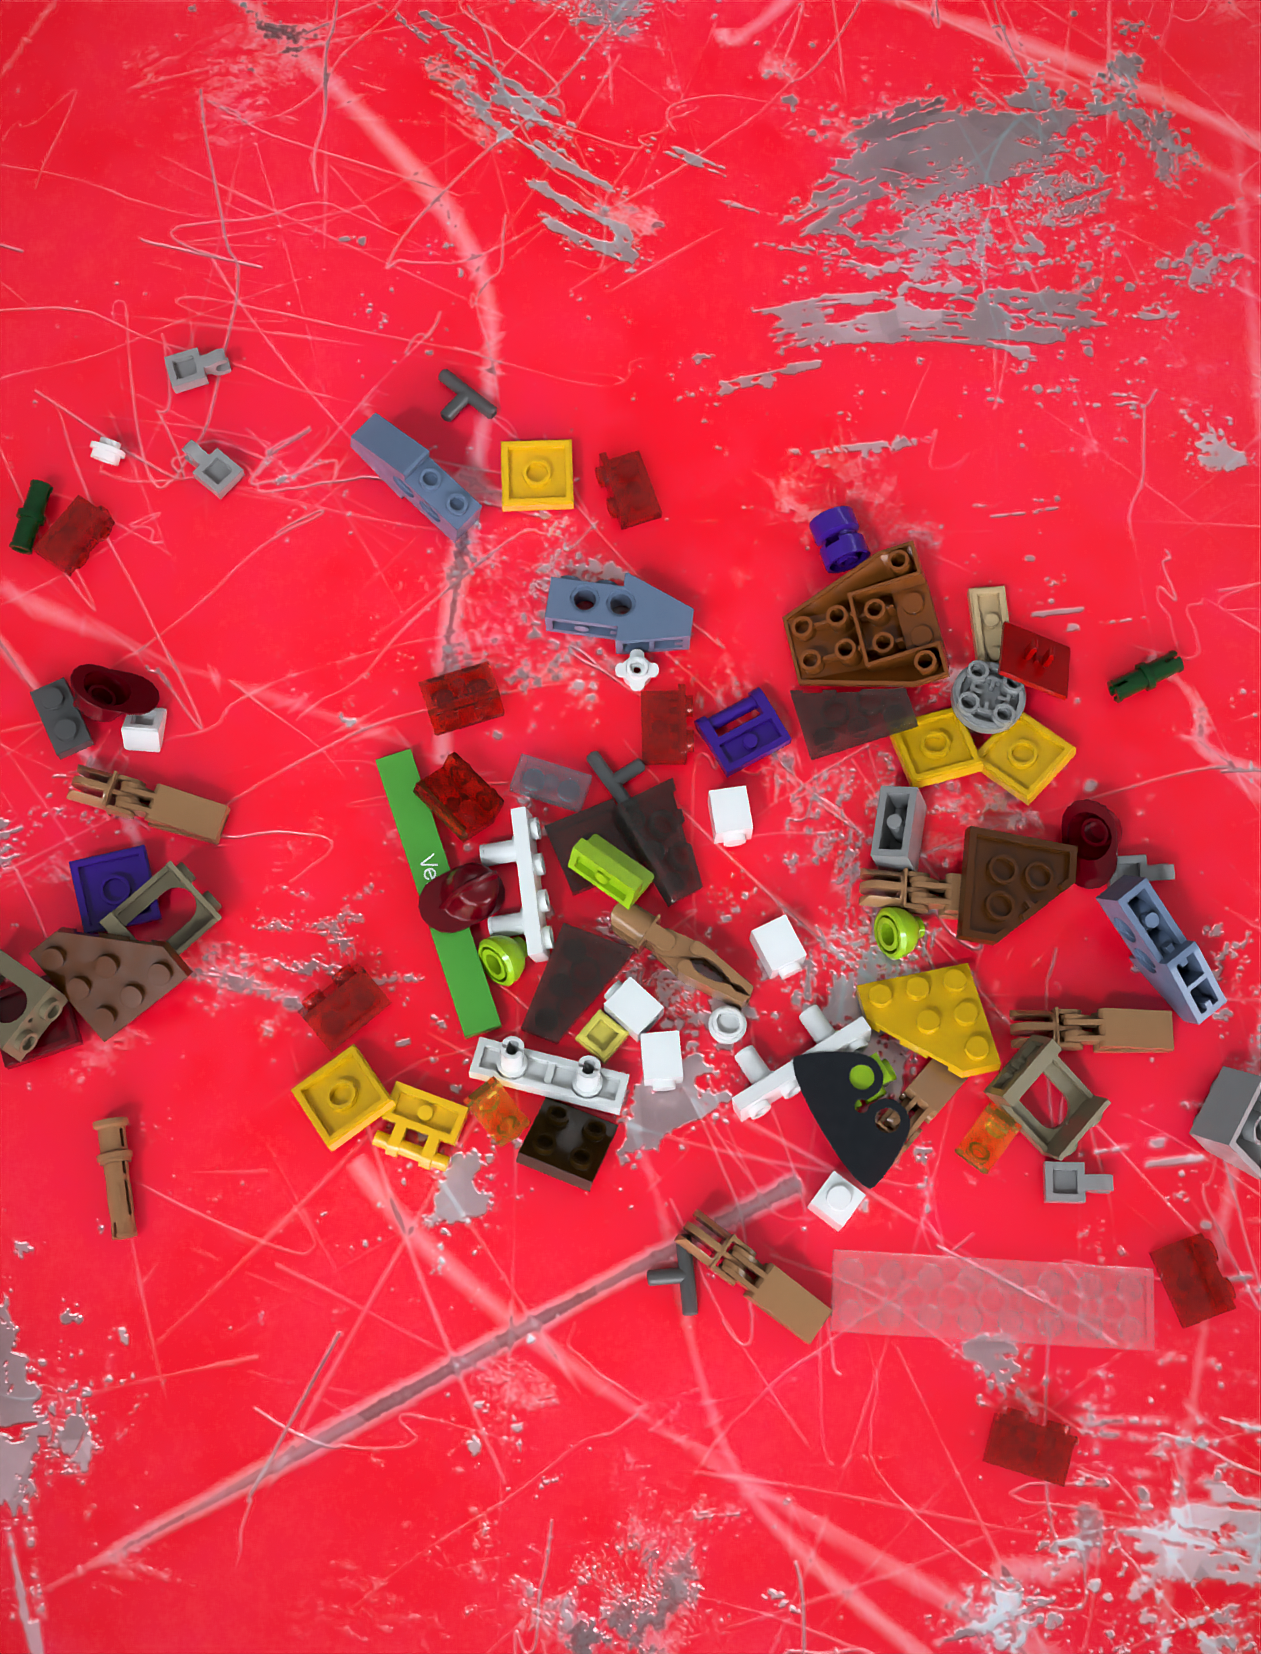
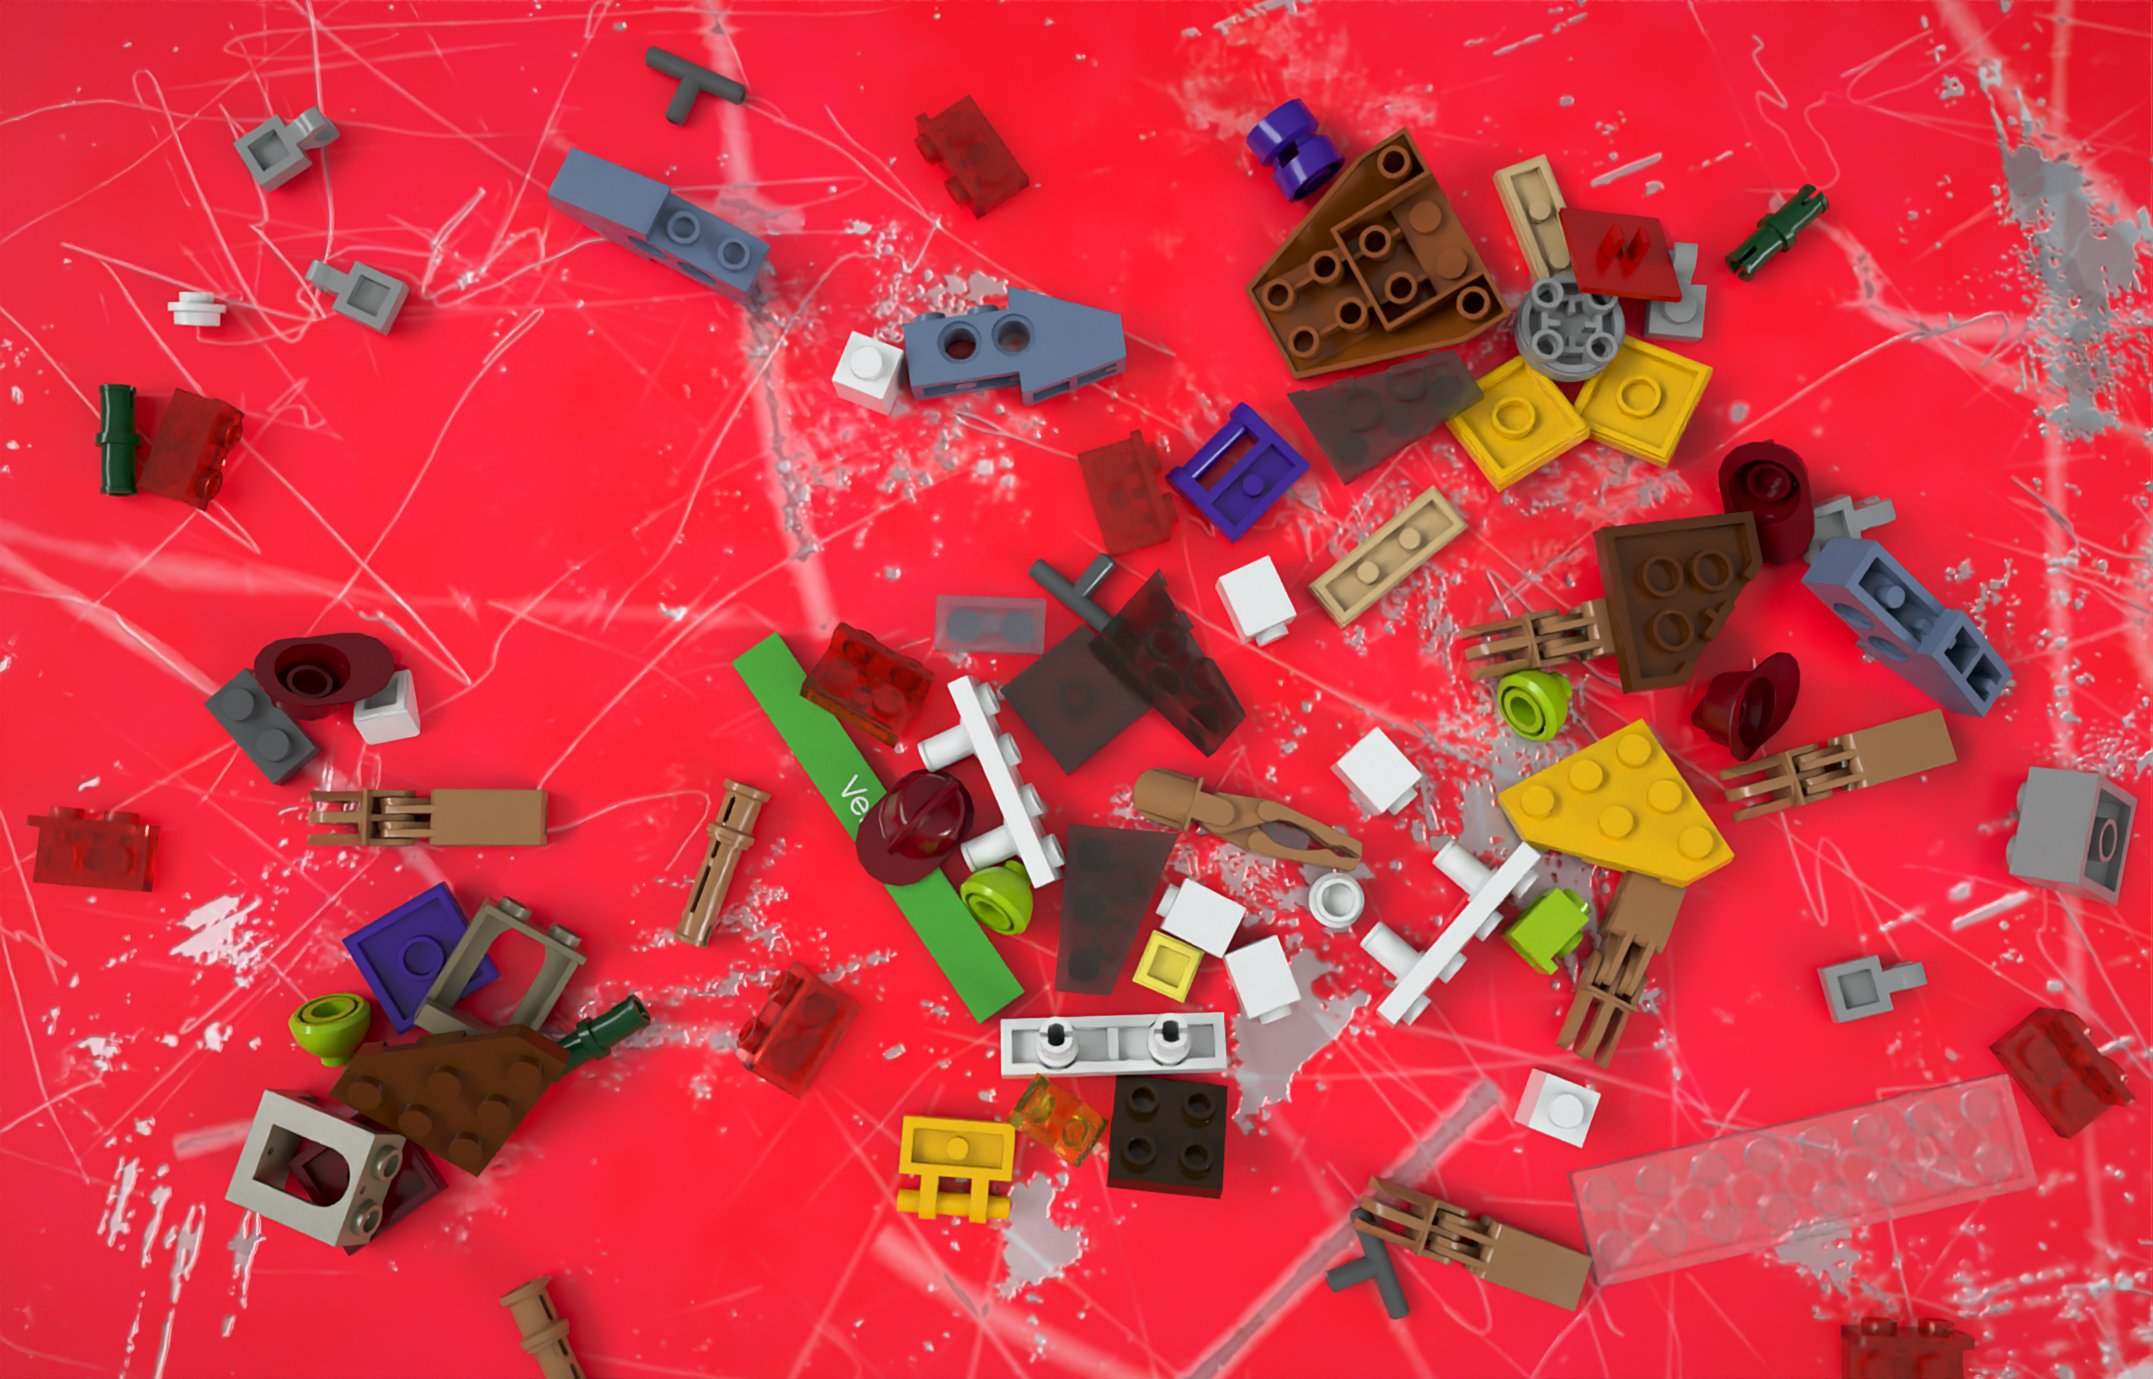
camera: 15 degrees left, 10 degrees up
yellow plate [291,1044,396,1152] -> none
clear red bracket [418,661,505,736] -> none
yellow plate [501,439,574,512] -> none
lime panel [568,834,654,909] -> none
white plate [615,649,659,691] -> none
black piece [793,1052,910,1189] -> none
light grey brick [870,786,927,872] -> none
bracket [955,1102,1023,1175] -> none
dark tan panel [983,1034,1111,1161] -> none
none -> lime brick [288,993,371,1067]
none -> dark green pin [553,994,651,1083]
none -> medium nougat pin [673,778,772,948]
none -> white brick [832,331,908,416]
none -> tan tile [1307,485,1468,630]
none -> light grey plate [1643,242,1707,343]
none -> dark red piece [1691,652,1800,761]

